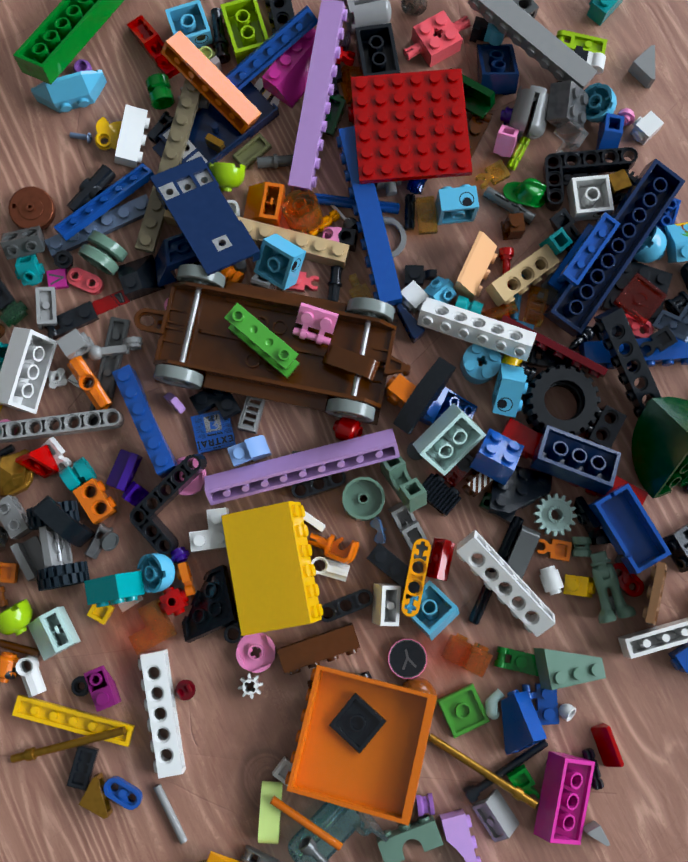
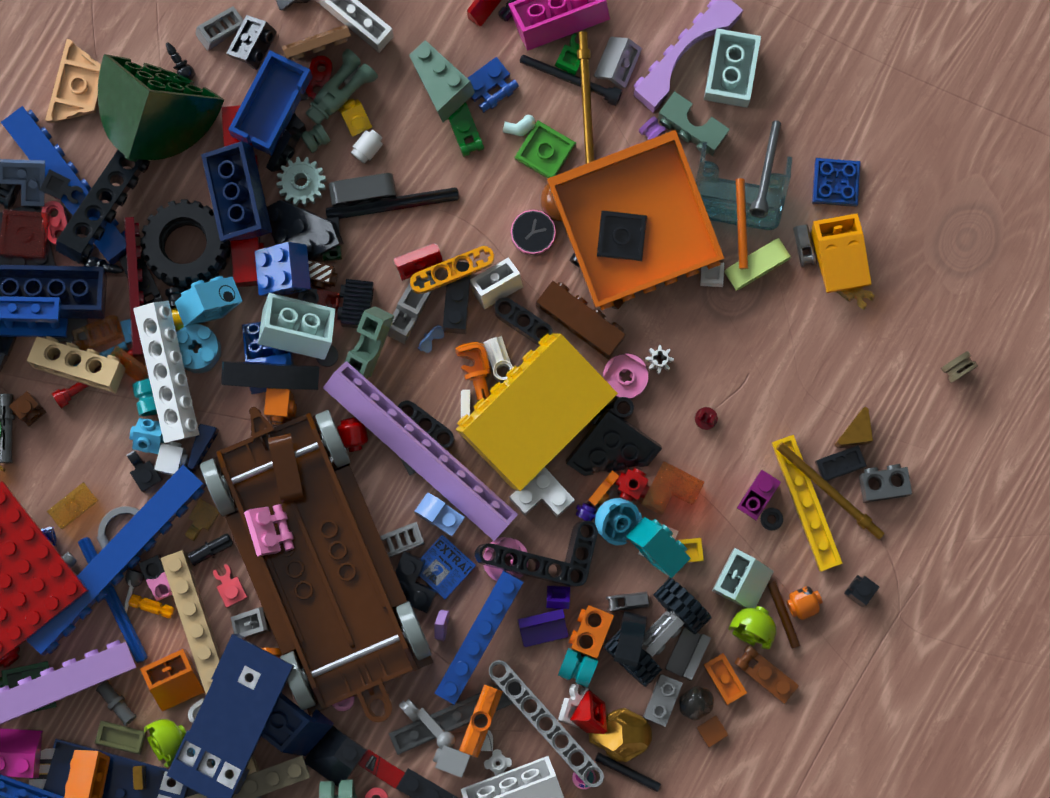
camera: 125 degrees left, 0 degrees up
white piece [15,655,47,697] -> none
dark grey piece [100,532,119,551] -> none
blue plate [103,776,143,810] -> none
white brick [138,649,186,779] -> none
light grey bar [153,784,188,844] -> none
bright green fence [224,303,300,378] -> none
medium azure brick [254,234,306,290] -> none
clear orange brick [281,189,323,234] -> none
sand green wheel [342,477,385,521] -> none
black axle [404,194,415,230] -> none
medium azure slope [404,580,460,641] -> none
medium azure brick [435,184,479,225] -> none
clear orange brick [441,633,493,678] -> none
light nougat slope [454,231,498,301] -> none
white brick [456,530,555,637] -> none
blue slope [501,690,547,755] -> none
orange plate [535,539,572,562] -> none
teal brick [539,227,573,255] -> none
white hinge [558,703,576,722] -> none
black brick [585,405,627,449] -> none
none -> dark grey brick [859,464,912,503]

